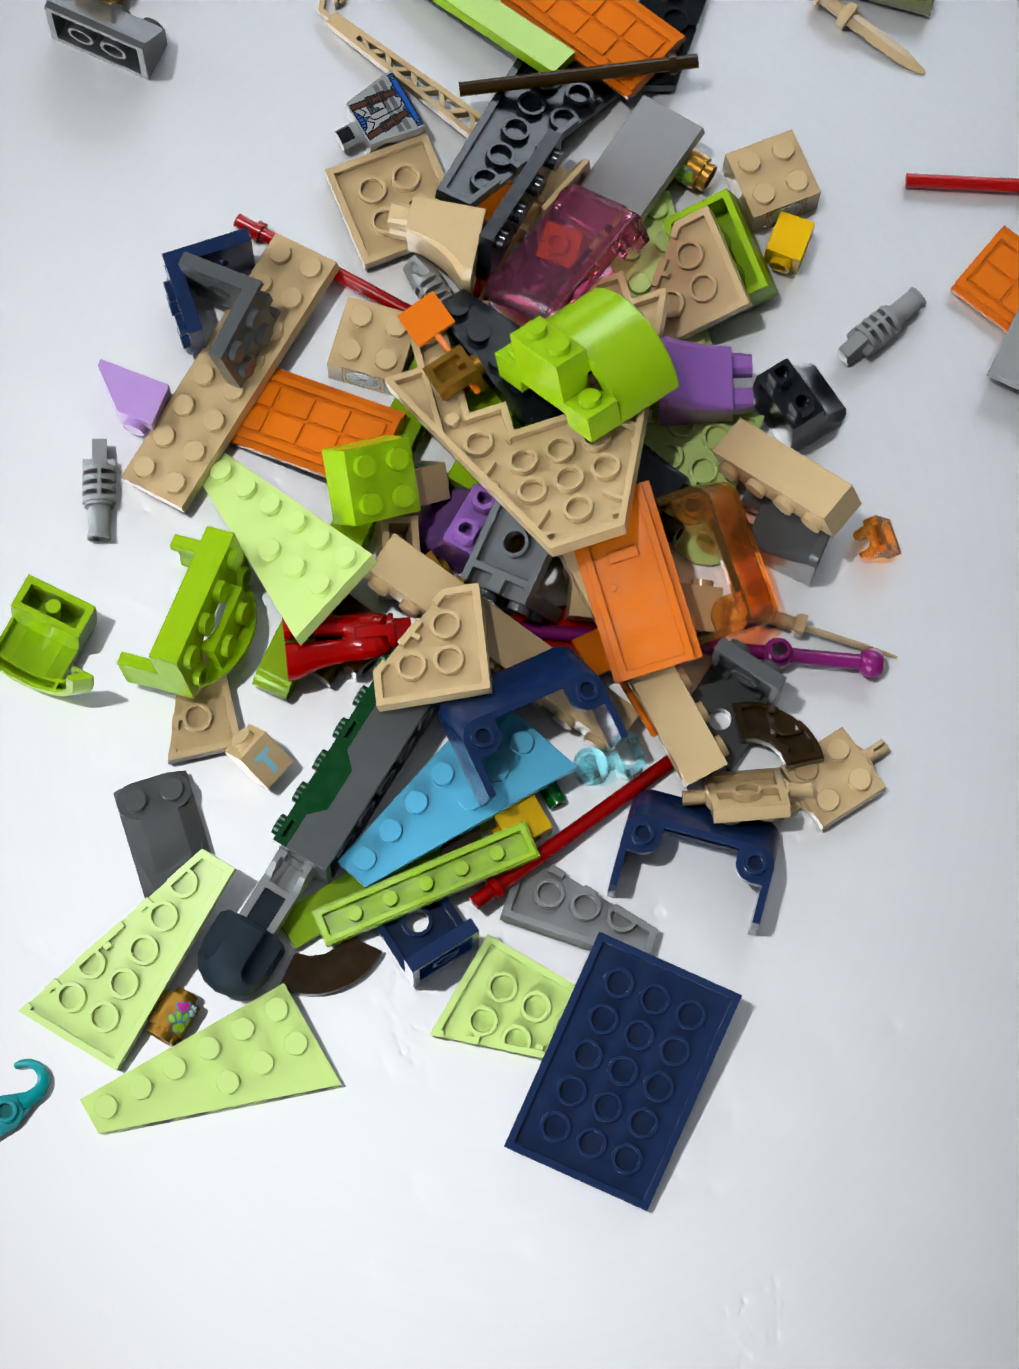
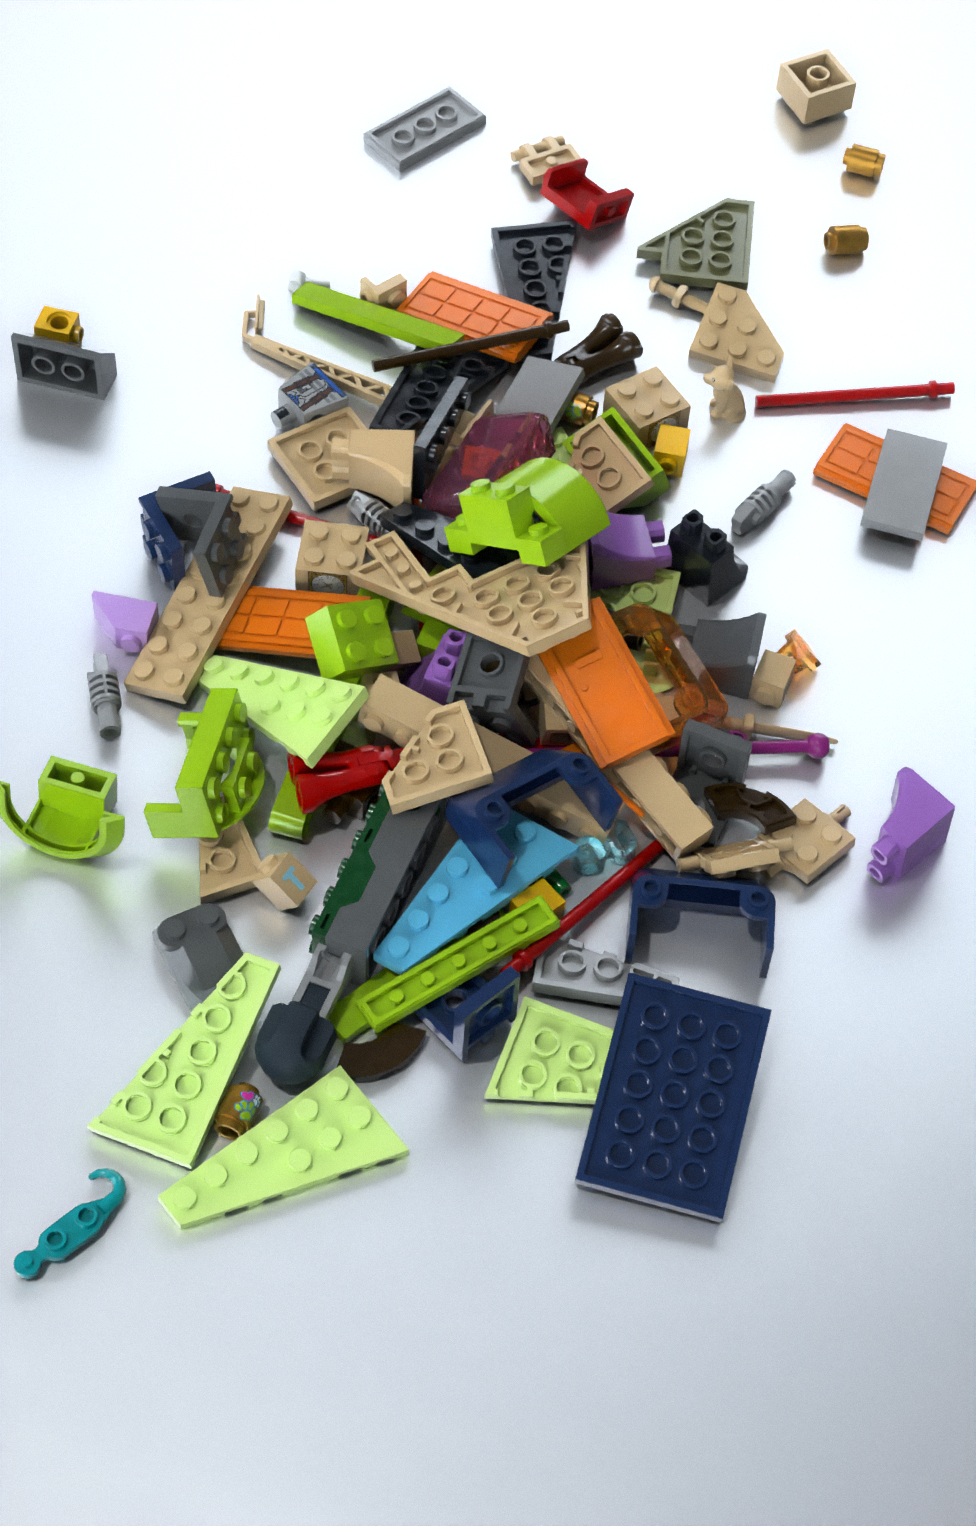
camera: 10 degrees left, 20 degrees down
orange piece [397,290,481,394] -> none
pearl gold bracket [422,345,487,401] -> none
tan brick [712,418,862,538] -> none
none -> dark brown piece [554,313,643,386]
none -> tan plate [688,282,785,383]
none -> tan animal [703,356,746,423]
none -> tan brick [748,649,797,709]
none -> medium lavender hips [866,766,956,883]

